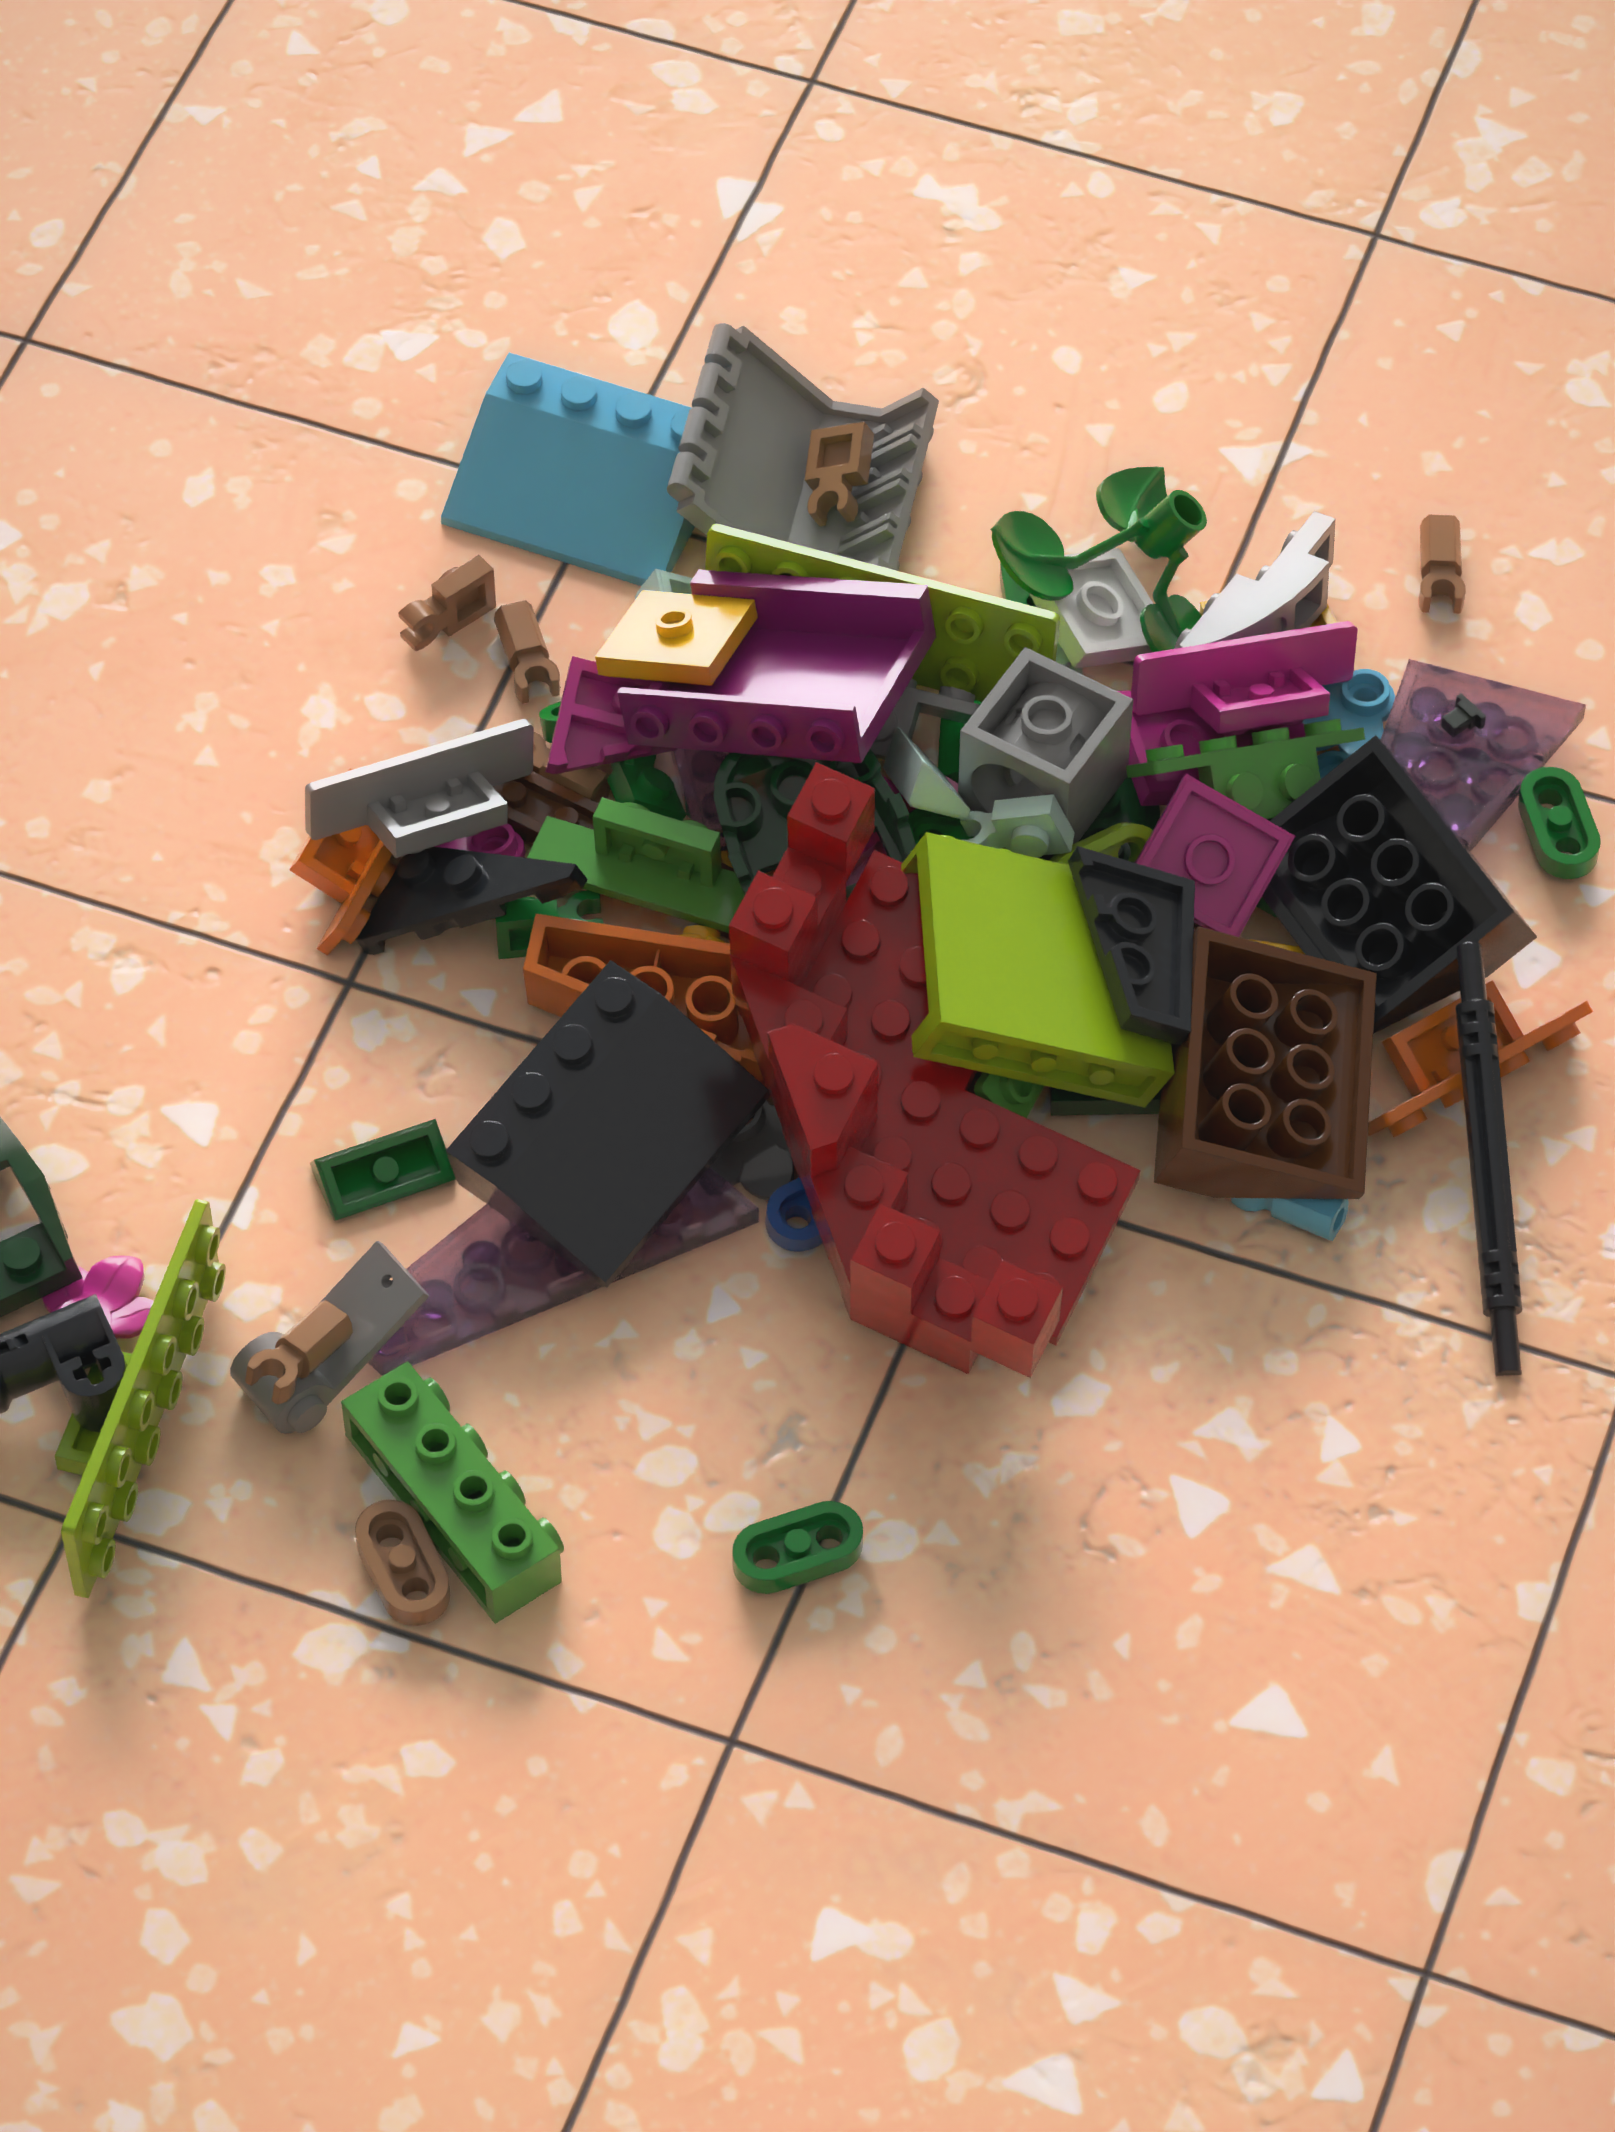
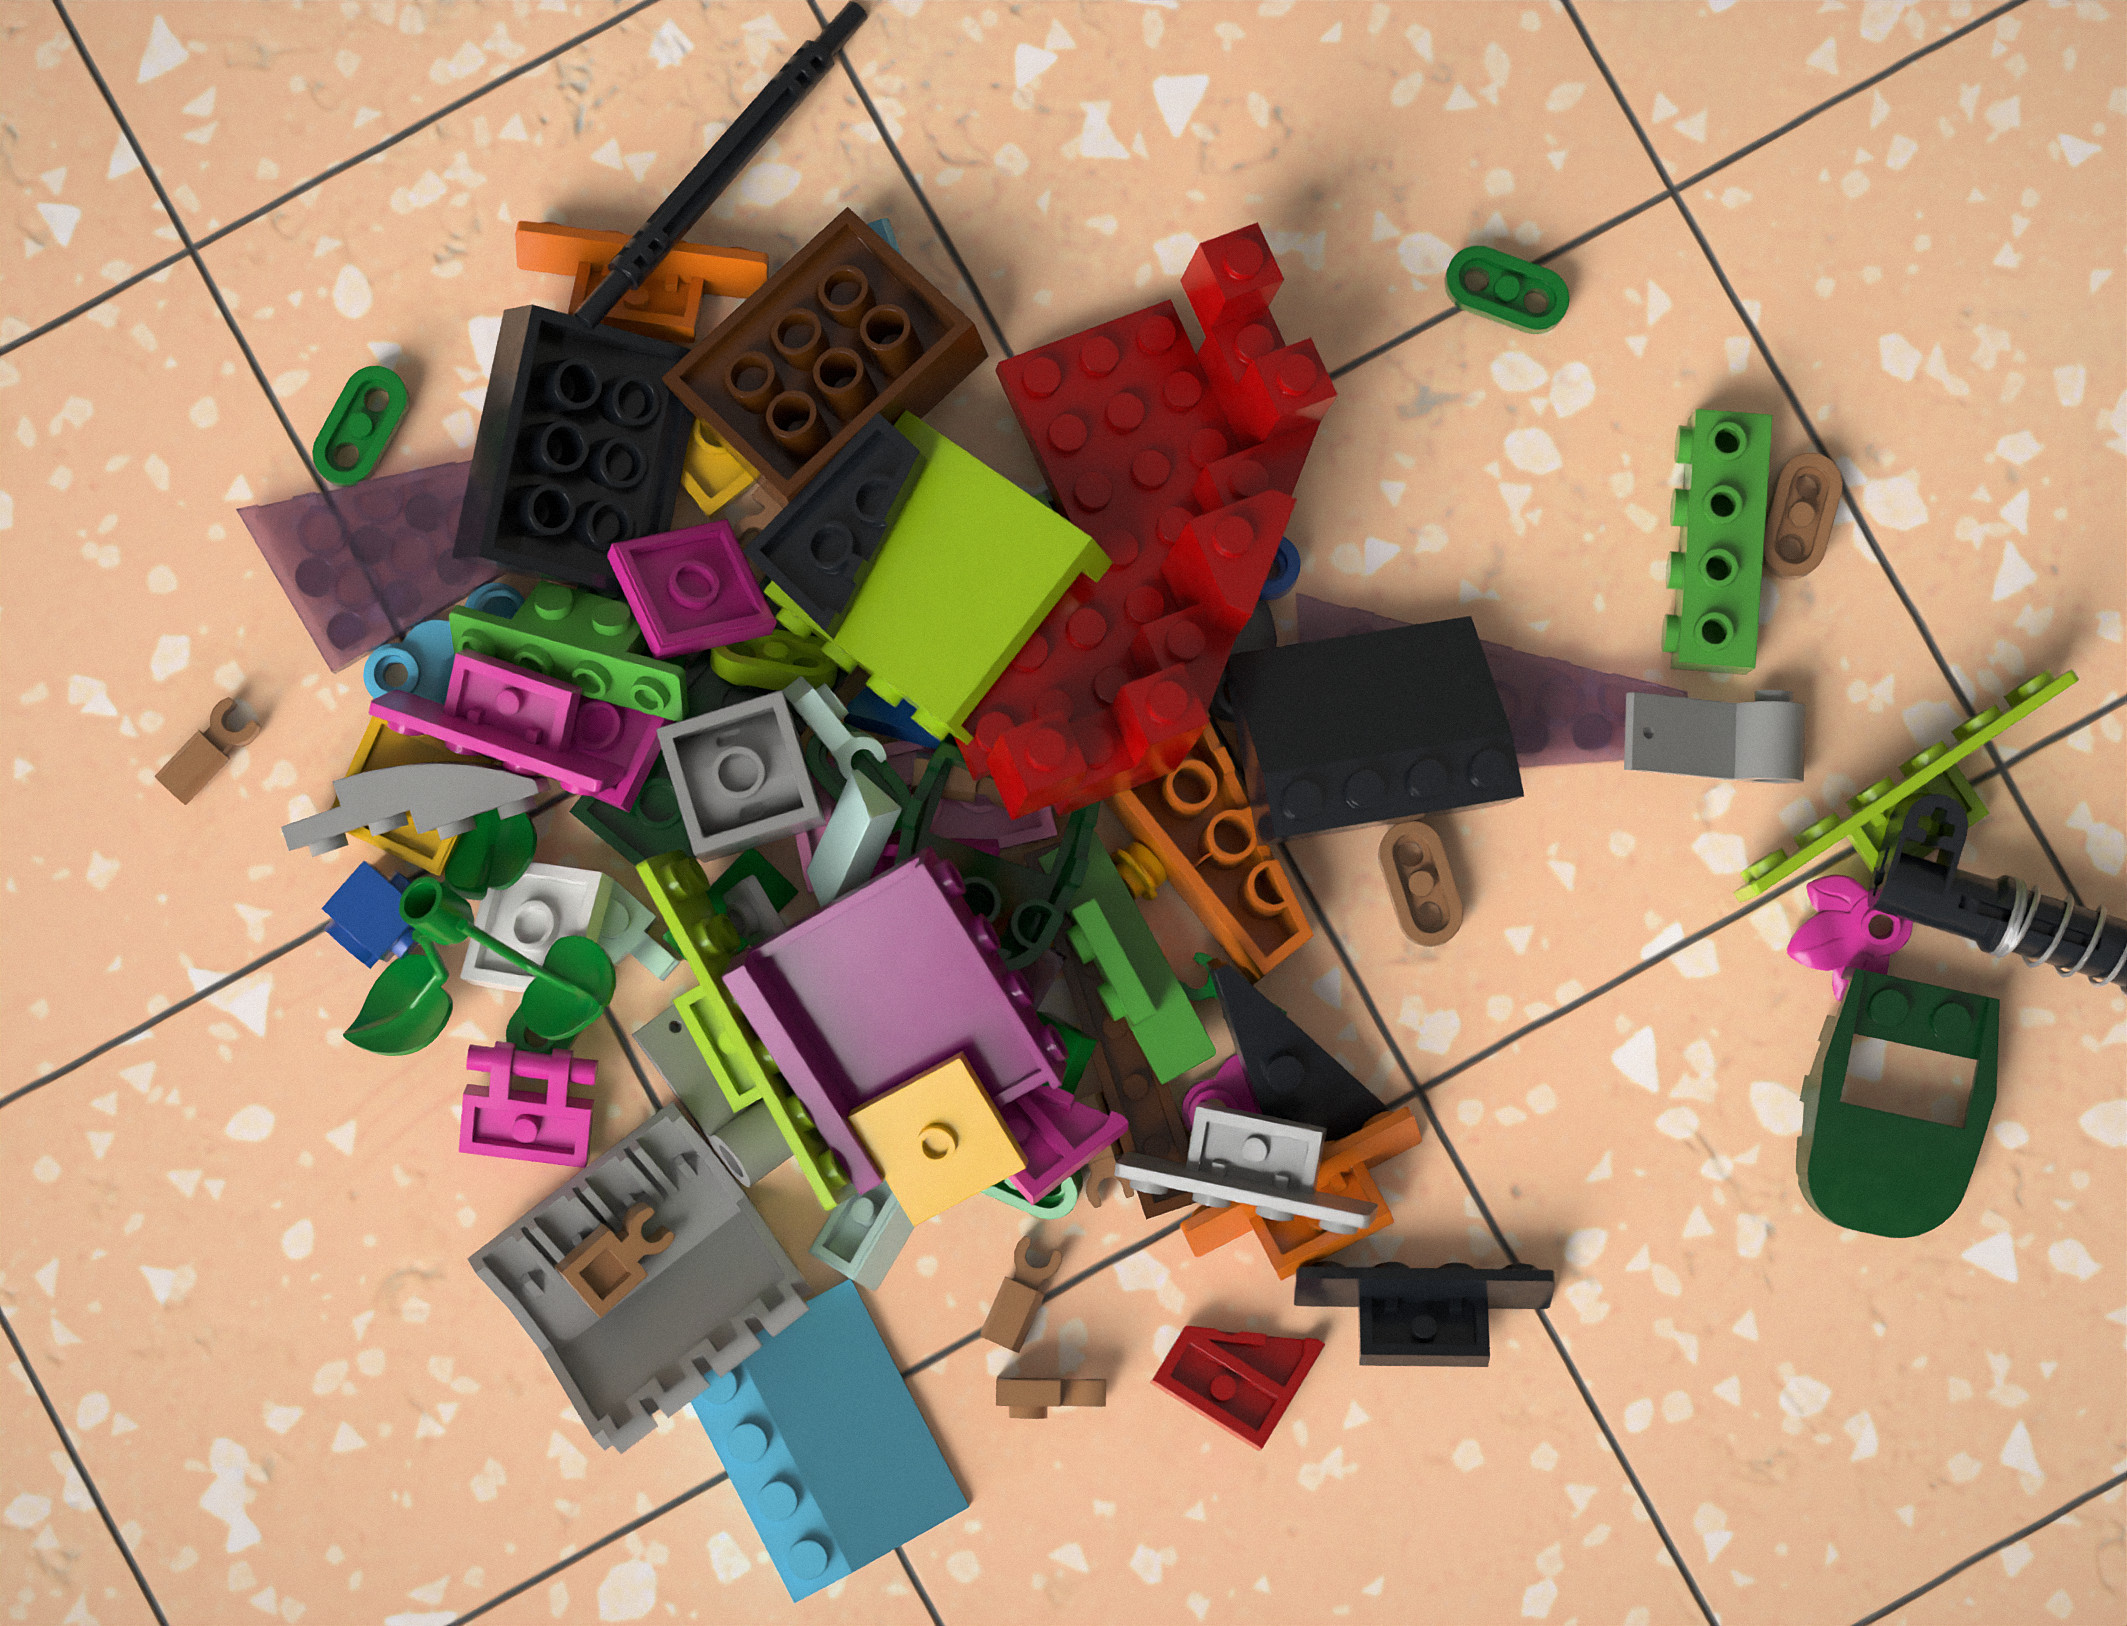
camera: 140 degrees left, 30 degrees up
medium nougat bar [245,1300,353,1405] -> none
green slope [310,1118,456,1221] -> none
pearl dark grey piece [1441,693,1486,738] -> none
none -> blue brick [321,860,419,969]
none -> dark pink plate [458,1041,598,1168]
none -> red wing [1150,1326,1325,1452]
none -> black bracket [1294,1261,1555,1367]
none -> medium nougat plate [1378,821,1463,947]

